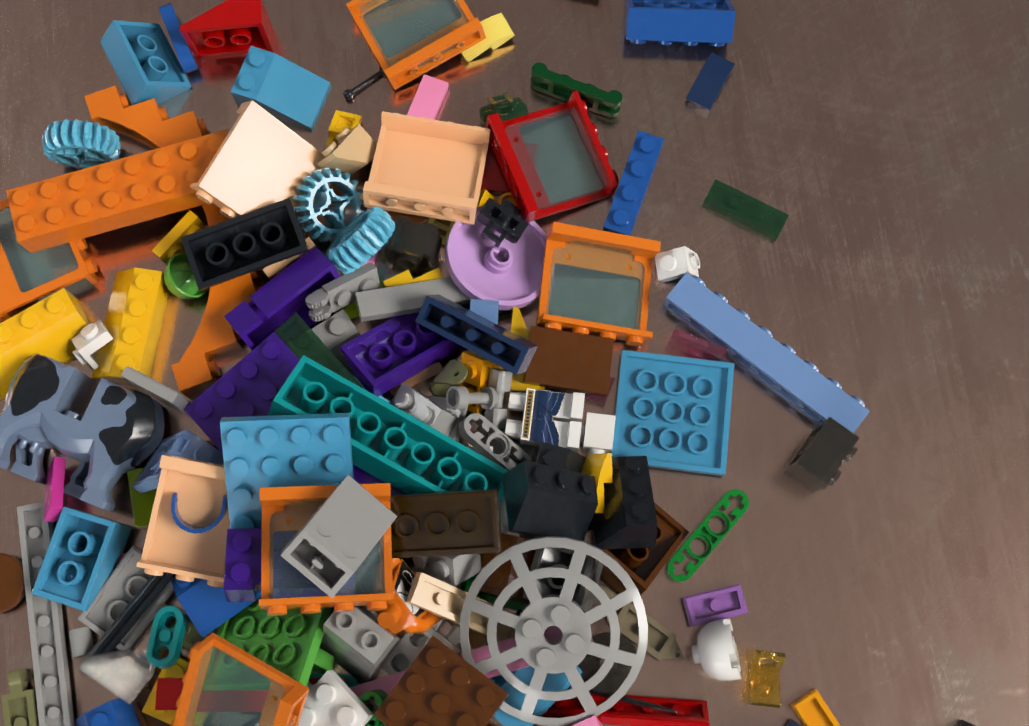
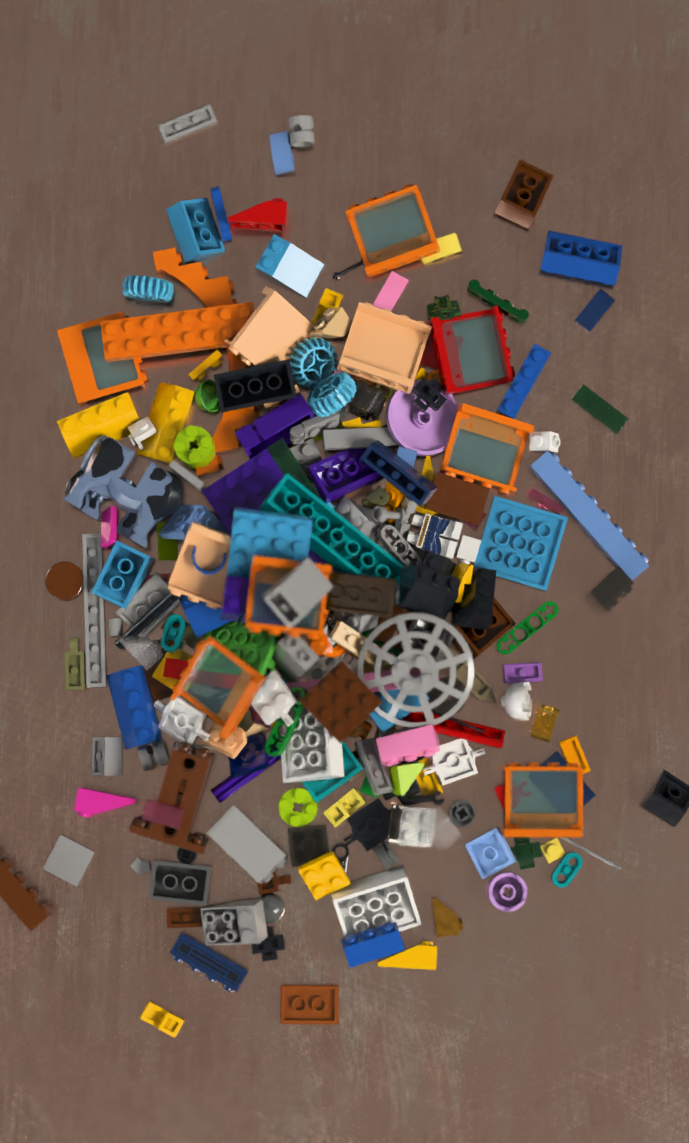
camera: 10 degrees right, 10 degrees up
none -> lime brick [174,425,216,468]

